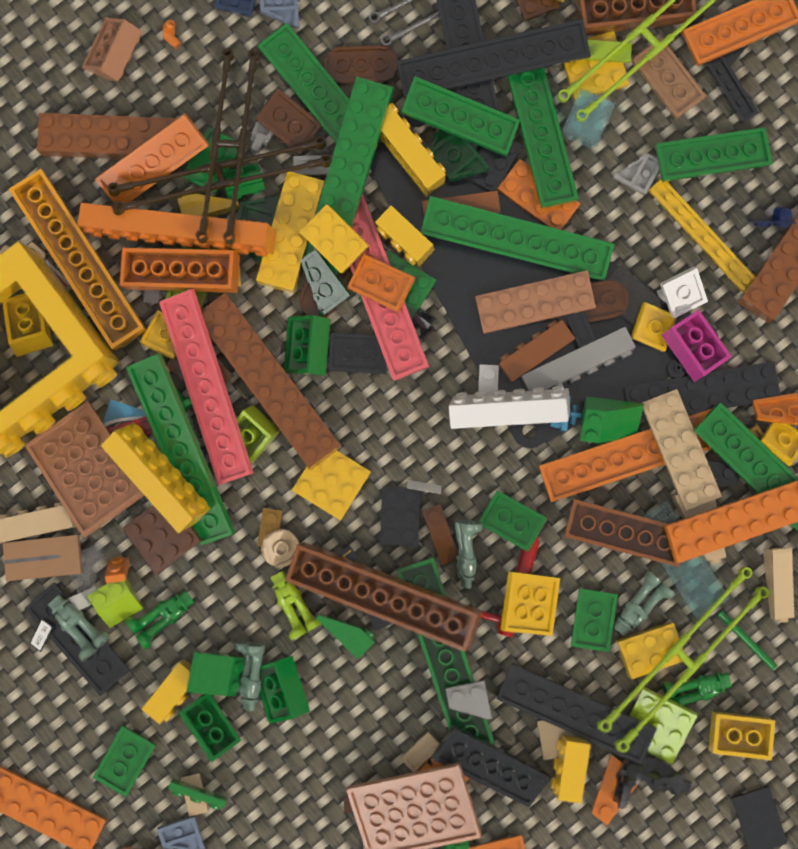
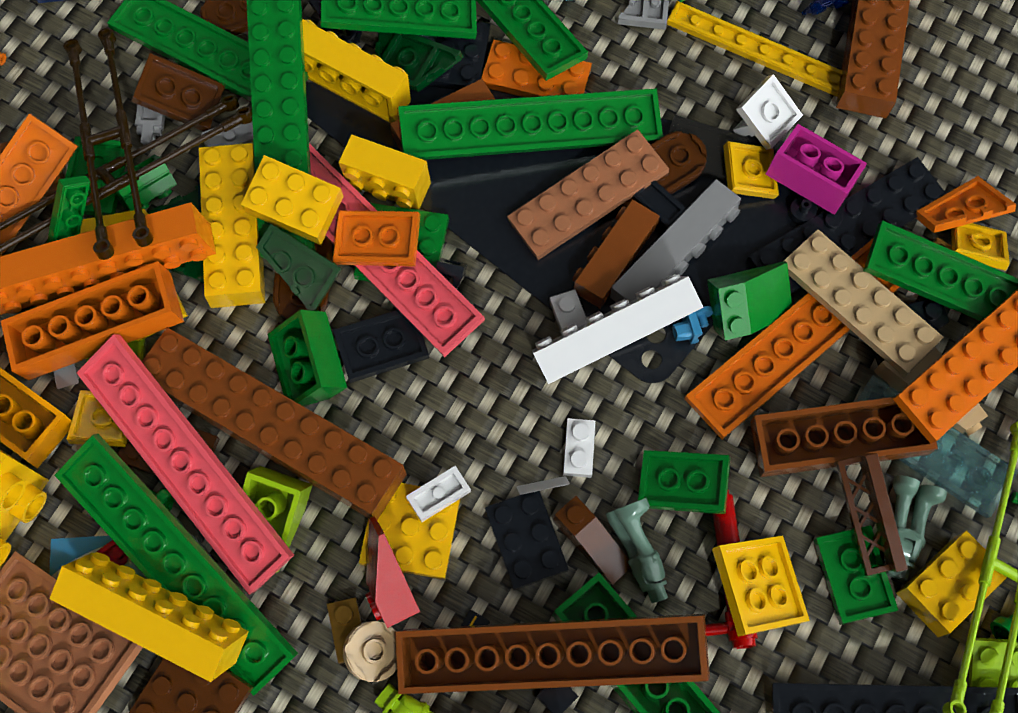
camera: 25 degrees left, 15 degrees down
none -> green tile [47,175,90,243]
none -> slope [365,516,420,628]
none -> white plate [406,466,471,523]
none -> white plate [563,418,595,478]
none -> reddish brown fence [835,453,908,576]

